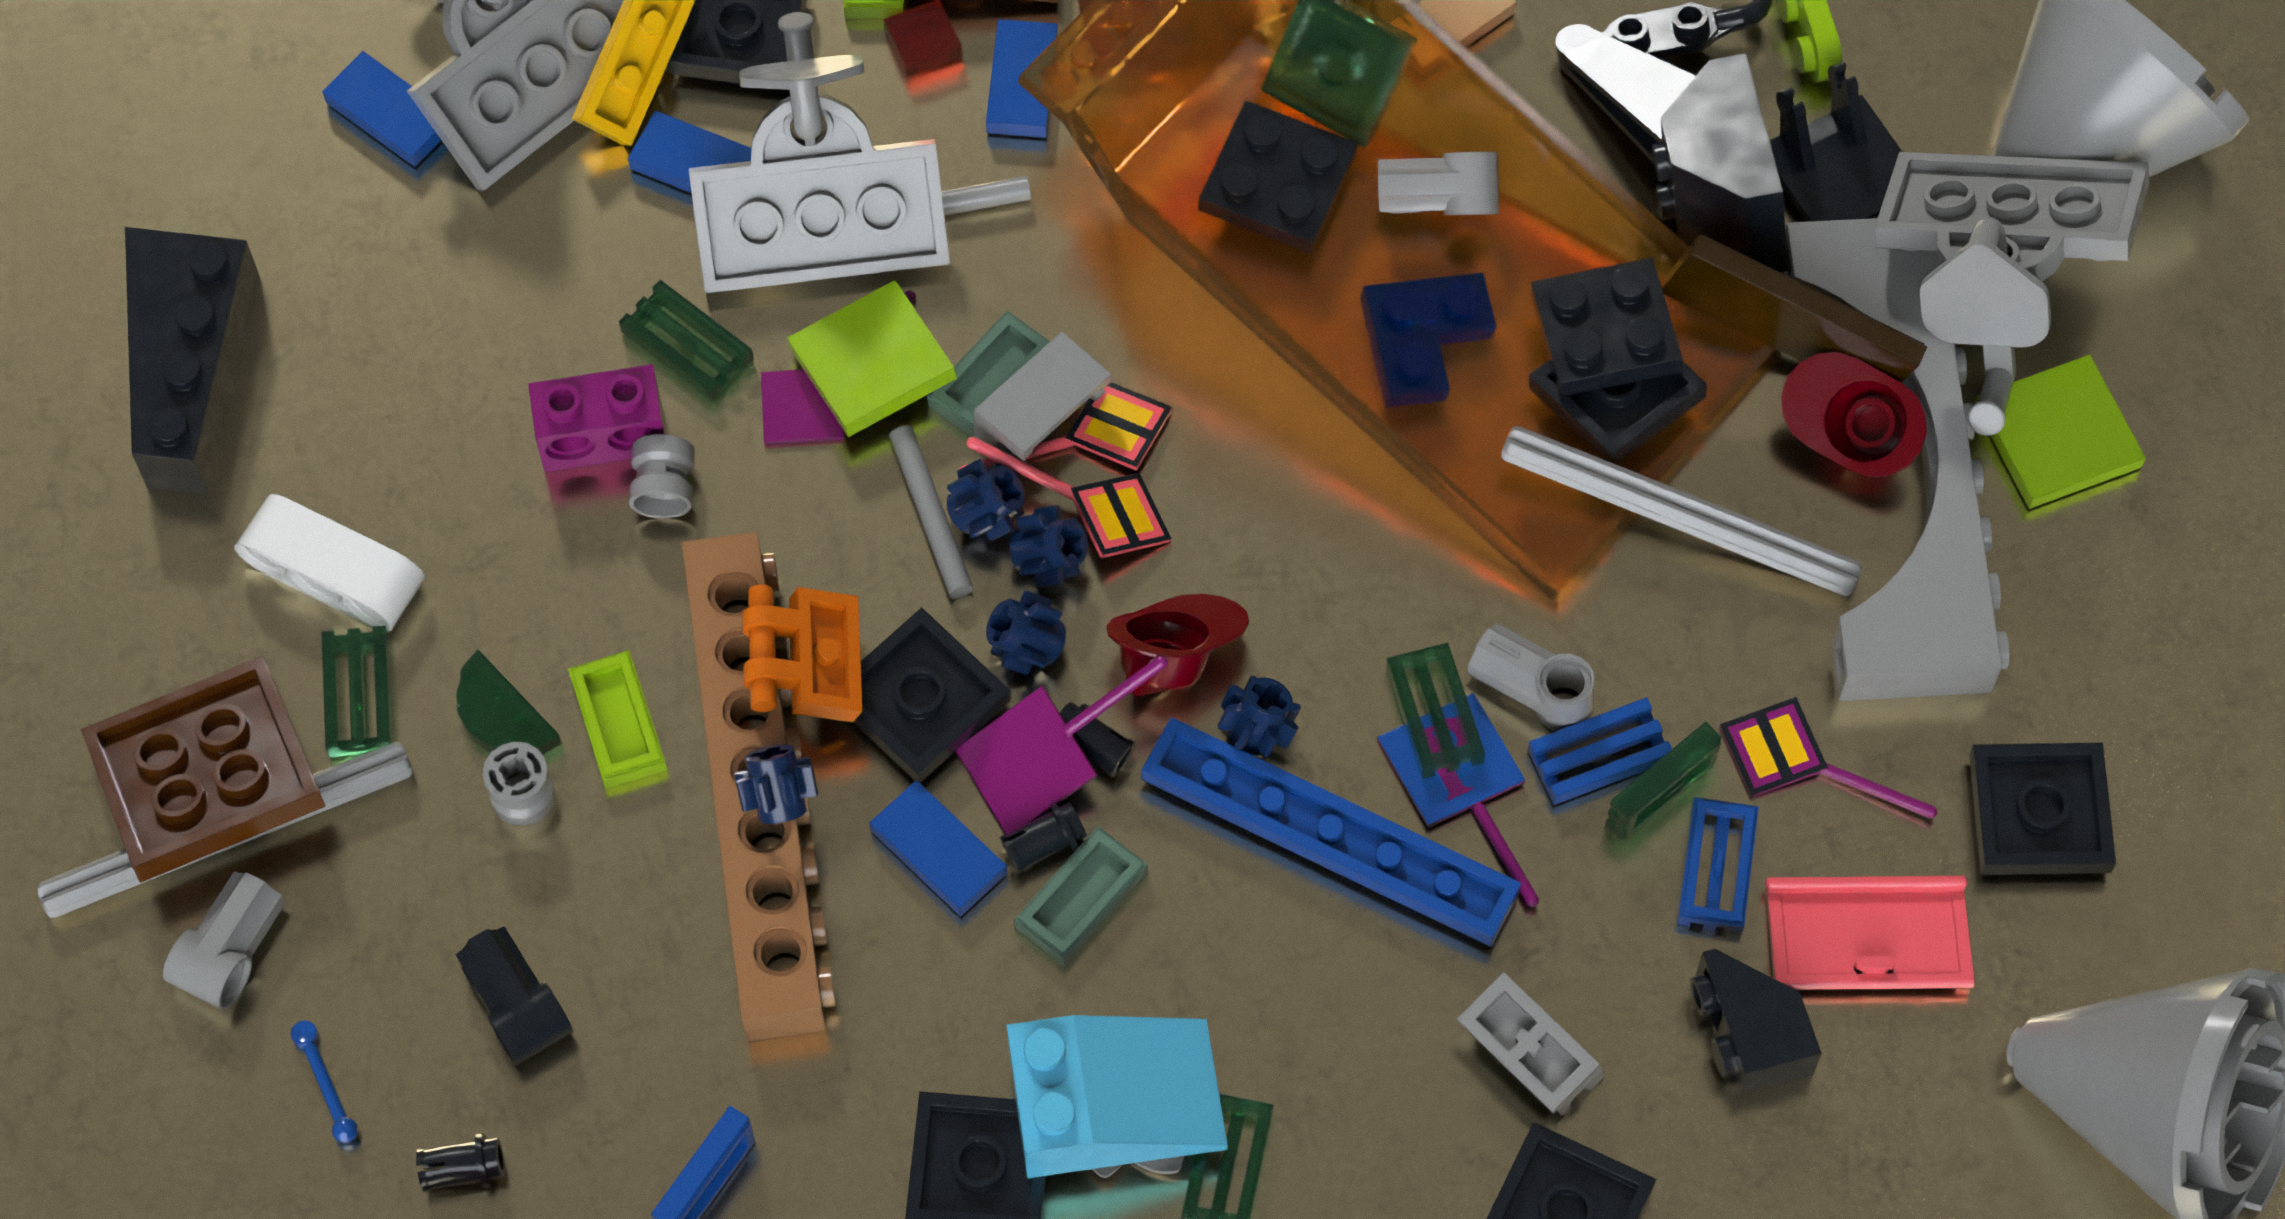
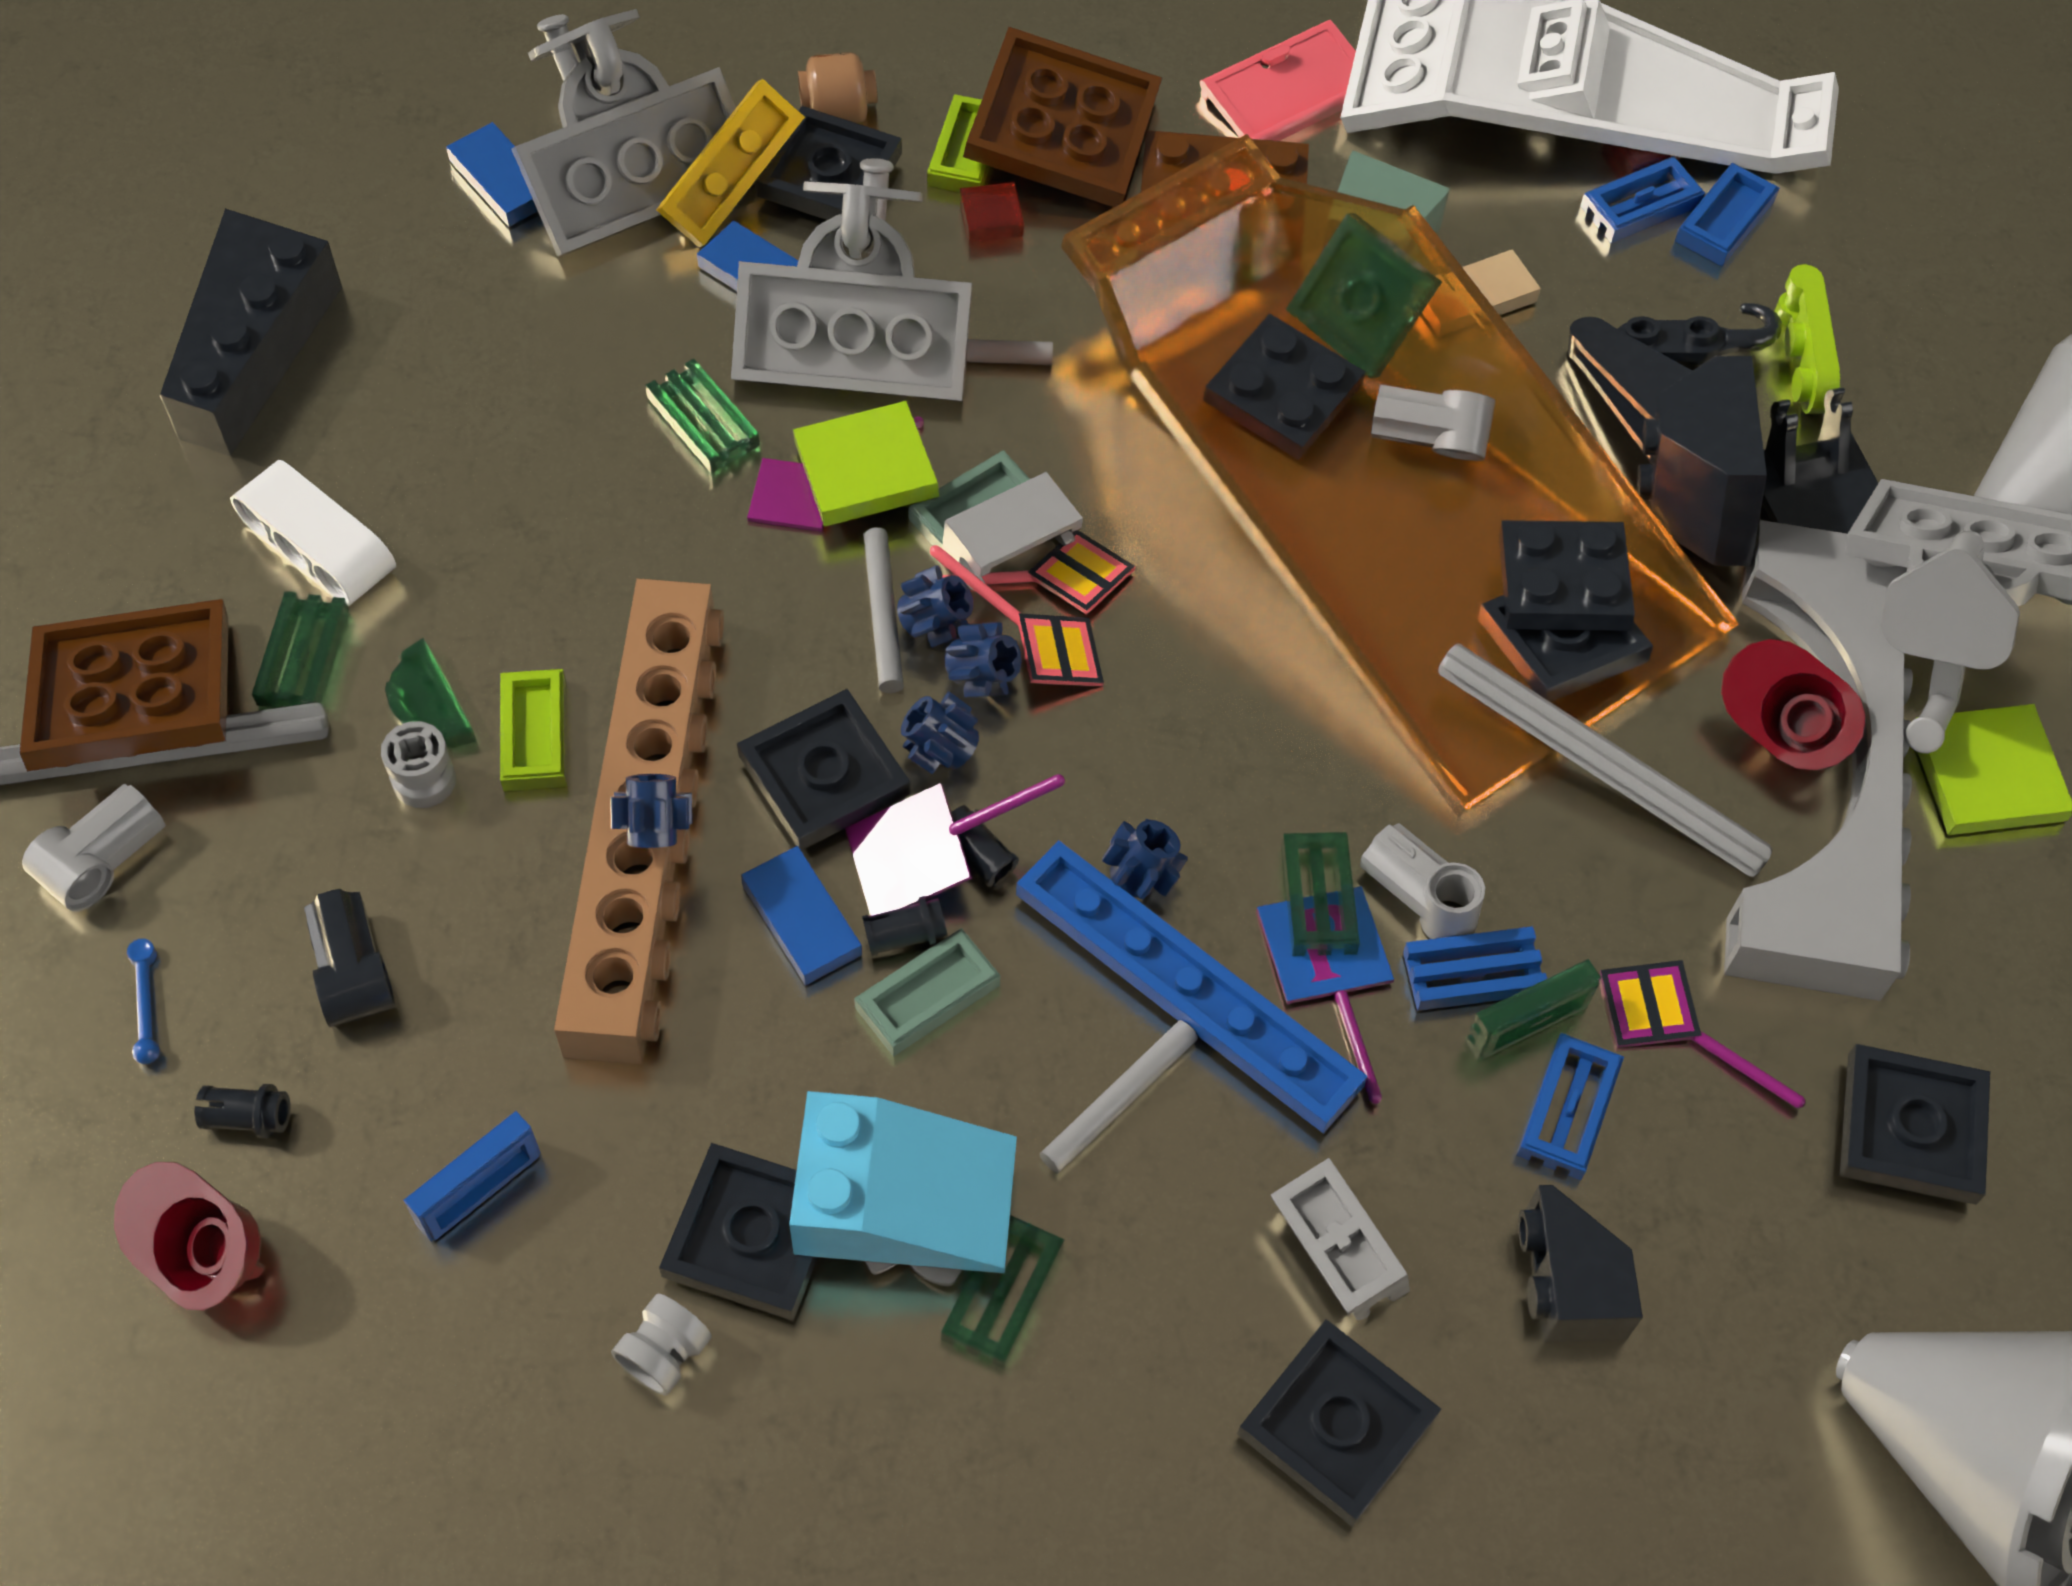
camera: 10 degrees right, 5 degrees down
magenta brick [528,364,666,473] -> none
light grey wheel [629,434,695,518] -> none
orange plate [742,585,862,722] -> none
blue tile [986,19,1058,138] -> none
dark red piece [1106,593,1249,696] -> none
clear blue plate [1360,273,1497,408] -> none
dark brown tile [1662,235,1927,383] -> none
coral door [1765,875,1975,990] -> none
none -> light grey bar [1040,1020,1198,1173]

